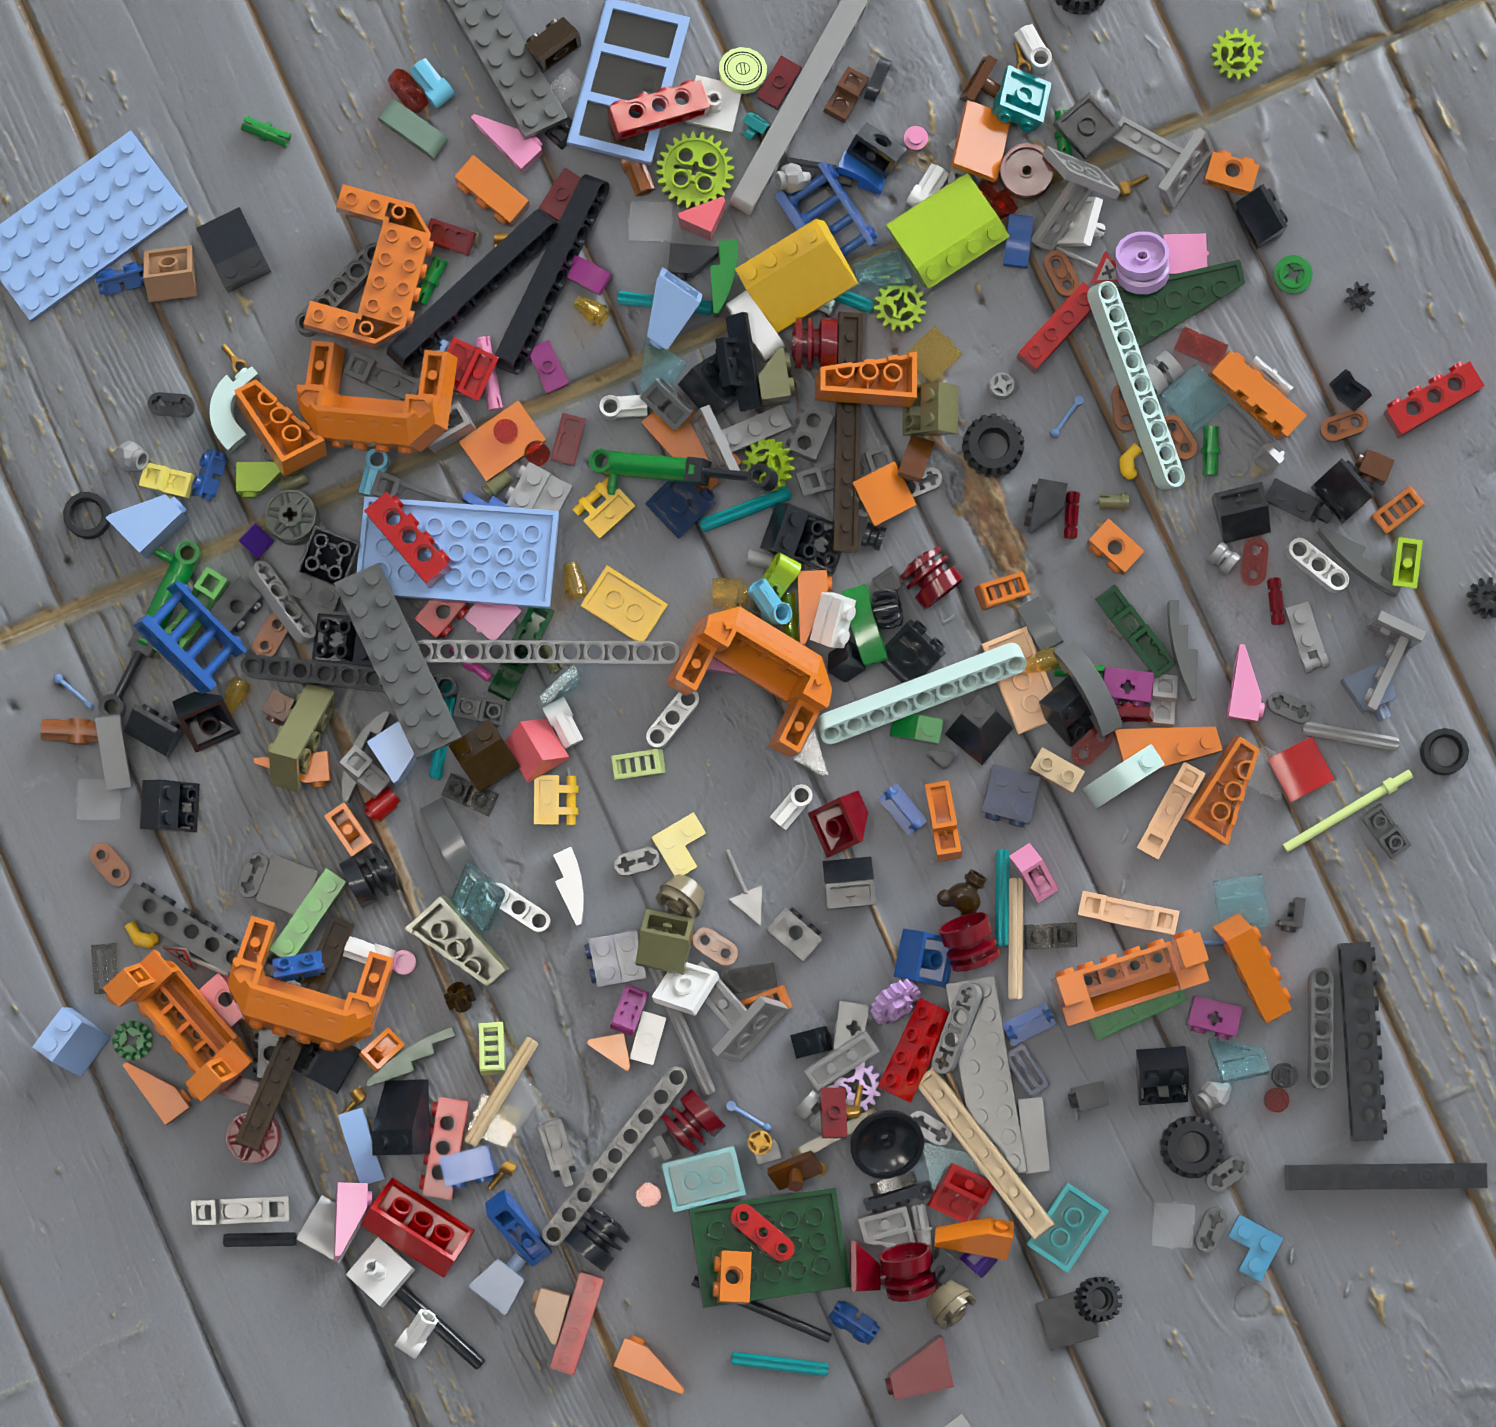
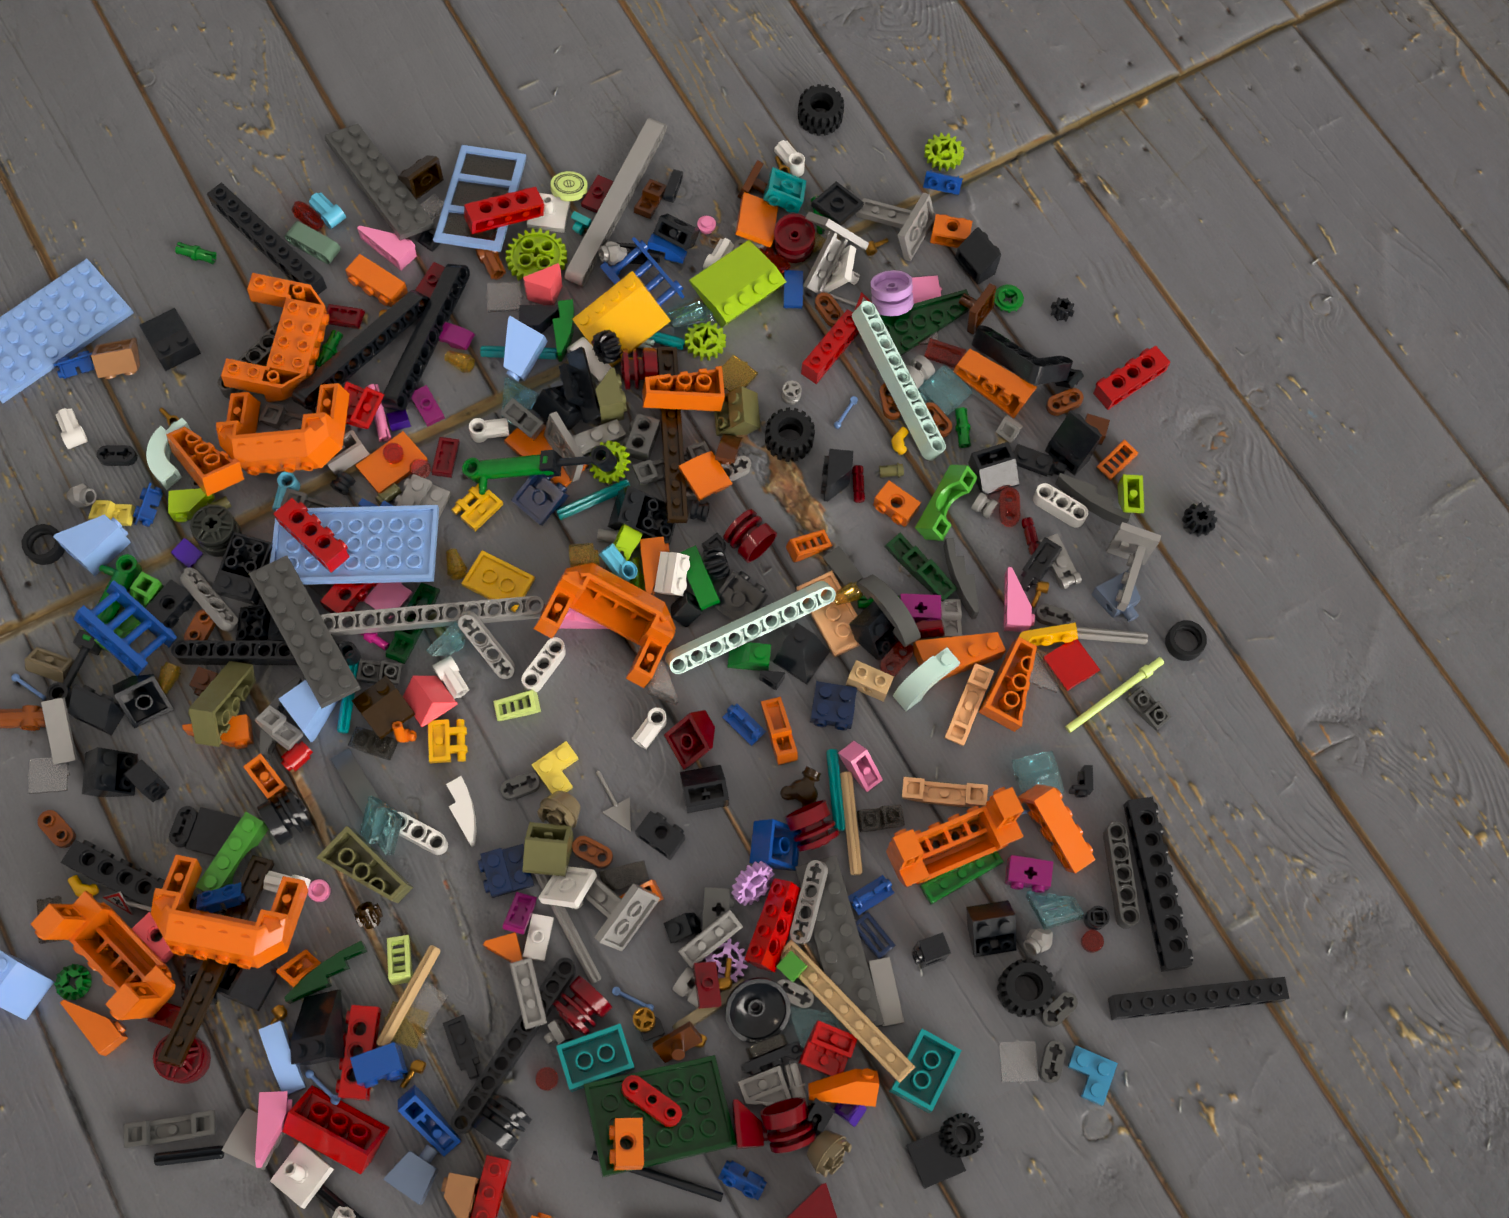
camera: 10 degrees left, 15 degrees down
none -> dark tan slope [25,647,74,683]
none -> white piece [56,408,88,449]
none -> black brick [125,759,170,802]
none -> black brick [207,182,327,295]
none -> medium blue hinge [305,1069,340,1105]
none -> black wheel [330,471,356,495]
none -> dark purple slope [387,409,411,432]
none -> orange arm [392,721,417,742]
none -> light grey beam [458,611,515,679]
none -> light grey tile [510,958,548,1030]
none -> black gear [591,329,623,364]
none -> bright green tile [776,951,808,982]
none -> bright green arch [915,465,978,541]
none -> blue hinge [923,170,963,195]
none -> reddish brown tile [959,283,996,335]
none -> black beam [972,325,1073,385]
none -> yellow plate [1019,623,1078,646]
none -> black hinge [1020,537,1062,592]
none -> pearl gold hand [1031,581,1049,608]

